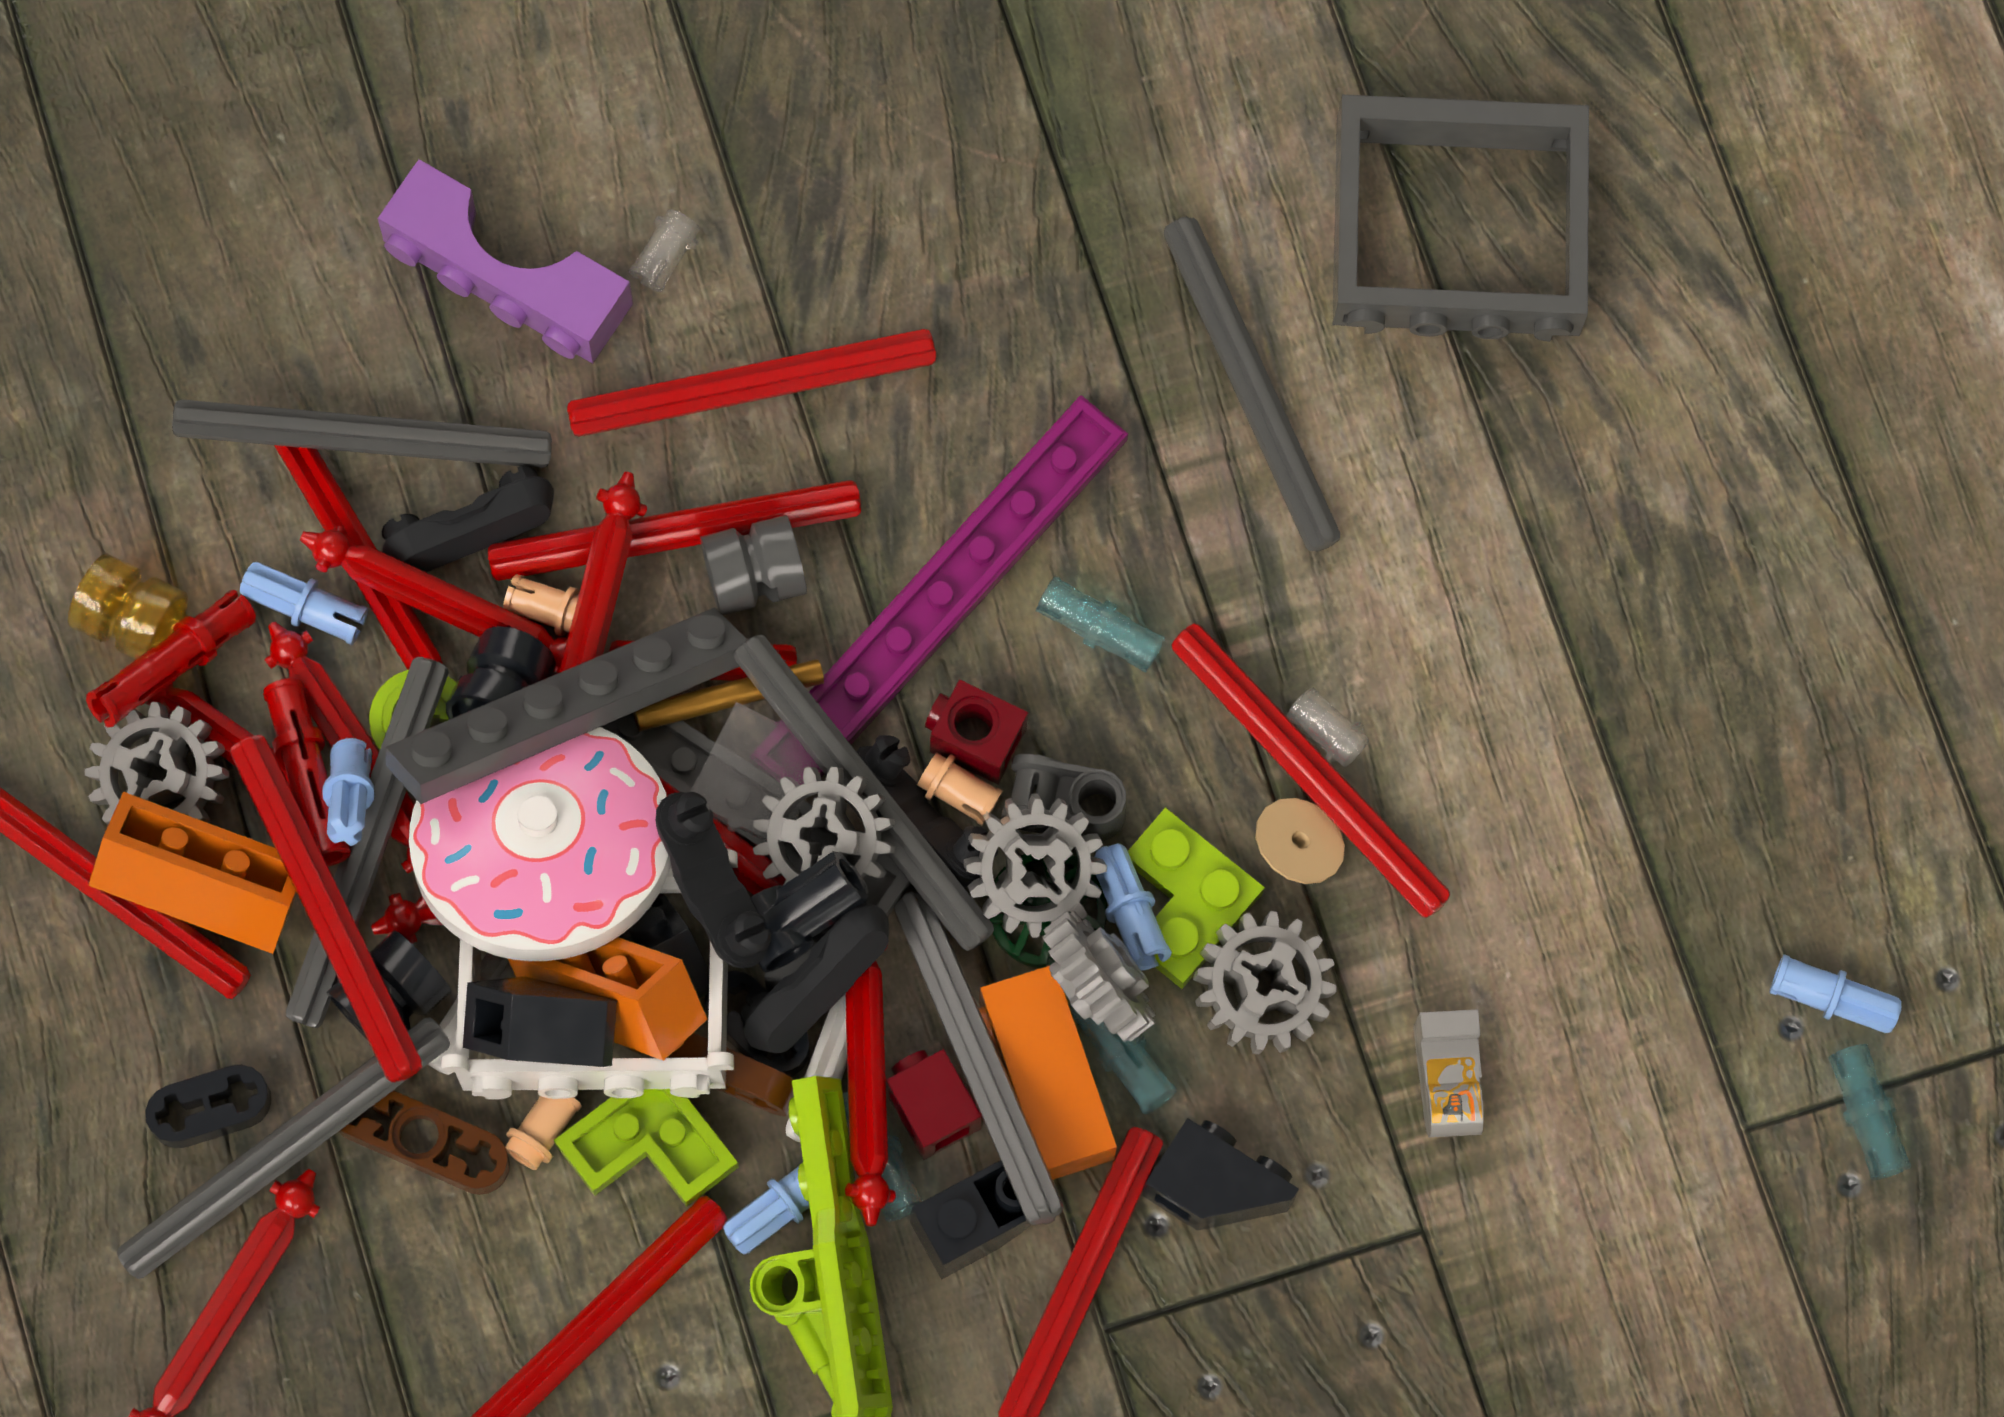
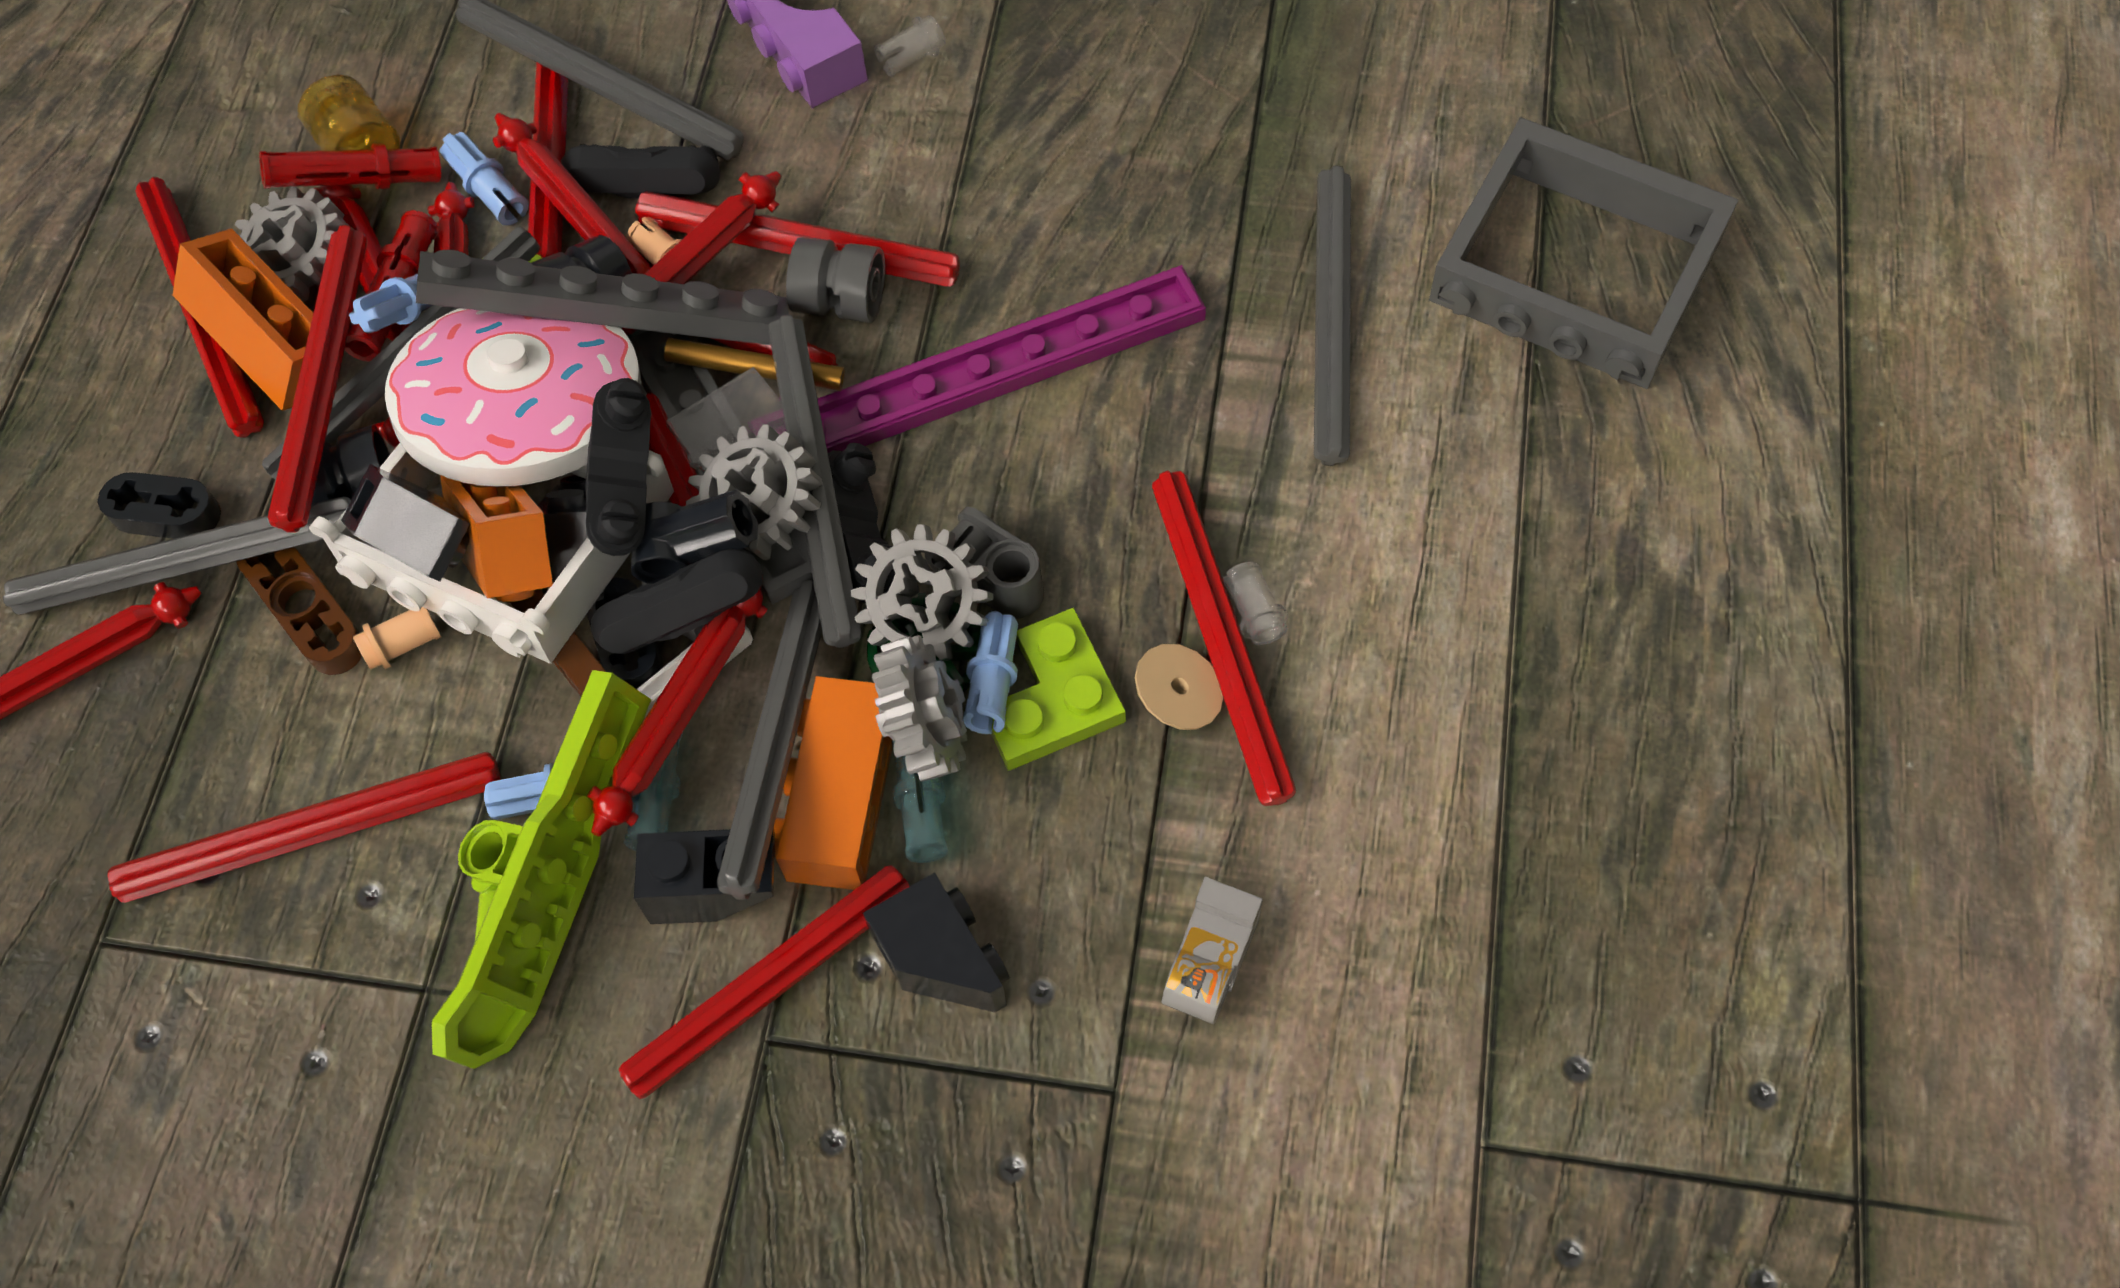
camera: 35 degrees right, 10 degrees down
lime plate [554,1089,739,1207] -> none
red axle [567,329,936,437] -> none
dark red brick [886,1049,982,1160] -> none
light nougat pin [917,753,1003,826] -> none
dark red brick [925,679,1028,785] -> none
clear light blue pin [1035,576,1166,673] -> none
light grey gear [1193,911,1337,1054] -> none
light blue axle [1769,954,1902,1033] -> none
clear light blue pin [1828,1044,1912,1181] -> none

